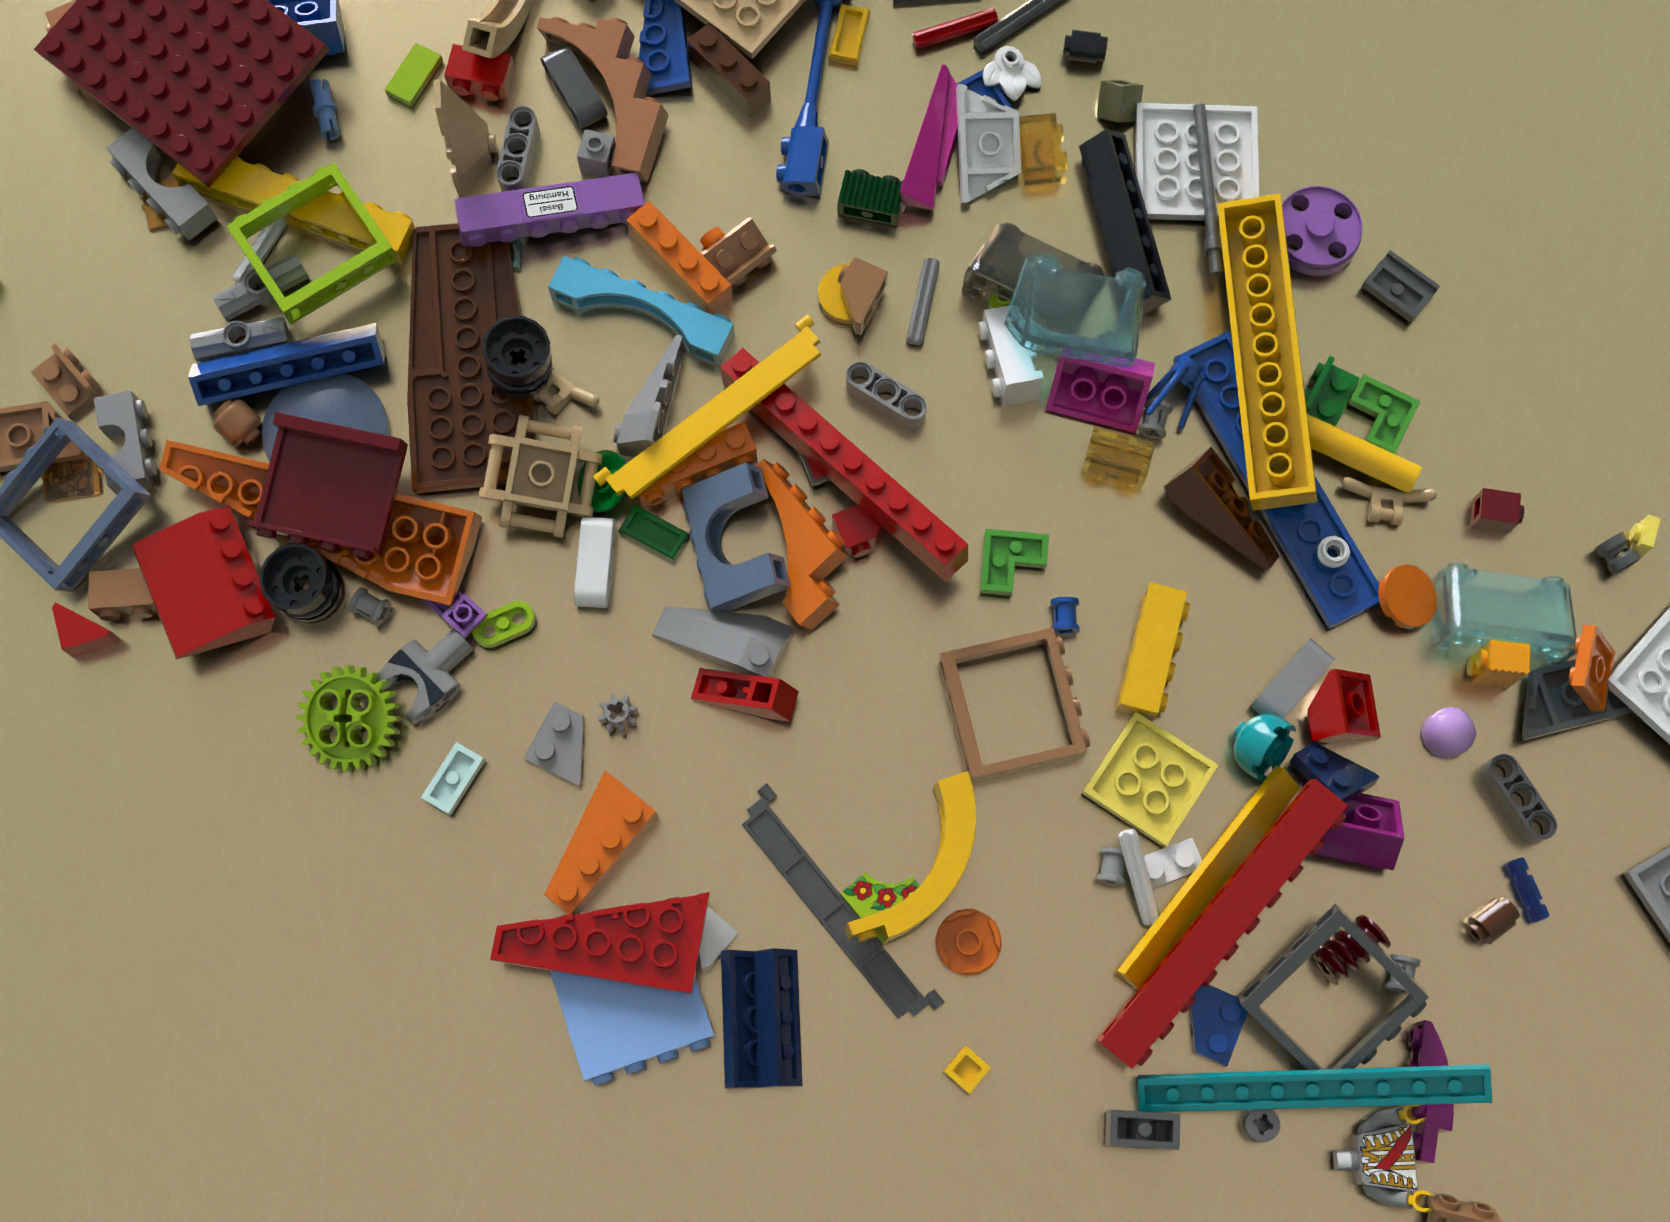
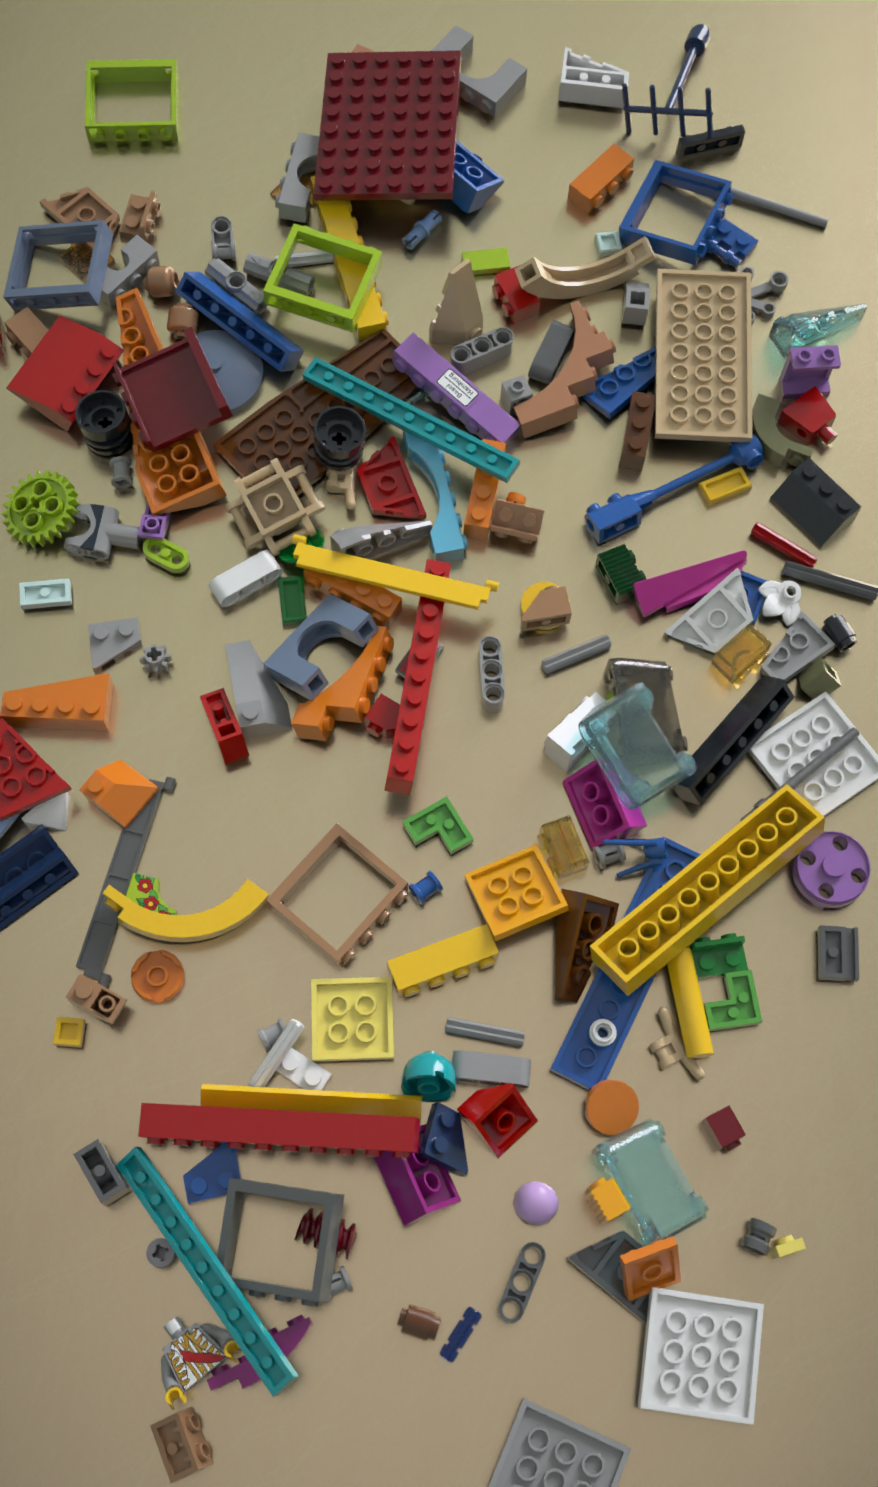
camera: 50 degrees right, 5 degrees down
none -> medium nougat slope [66,974,127,1024]
none -> orange slope [79,759,159,828]
none -> medium nougat head [144,266,180,298]
none -> light grey piece [211,216,236,261]
none -> teal plate [302,357,520,483]
none -> red wing [357,436,426,520]
none -> light grey axle [445,1017,525,1047]
none -> light orange plate [464,844,569,941]
none -> light grey wing [760,611,835,682]

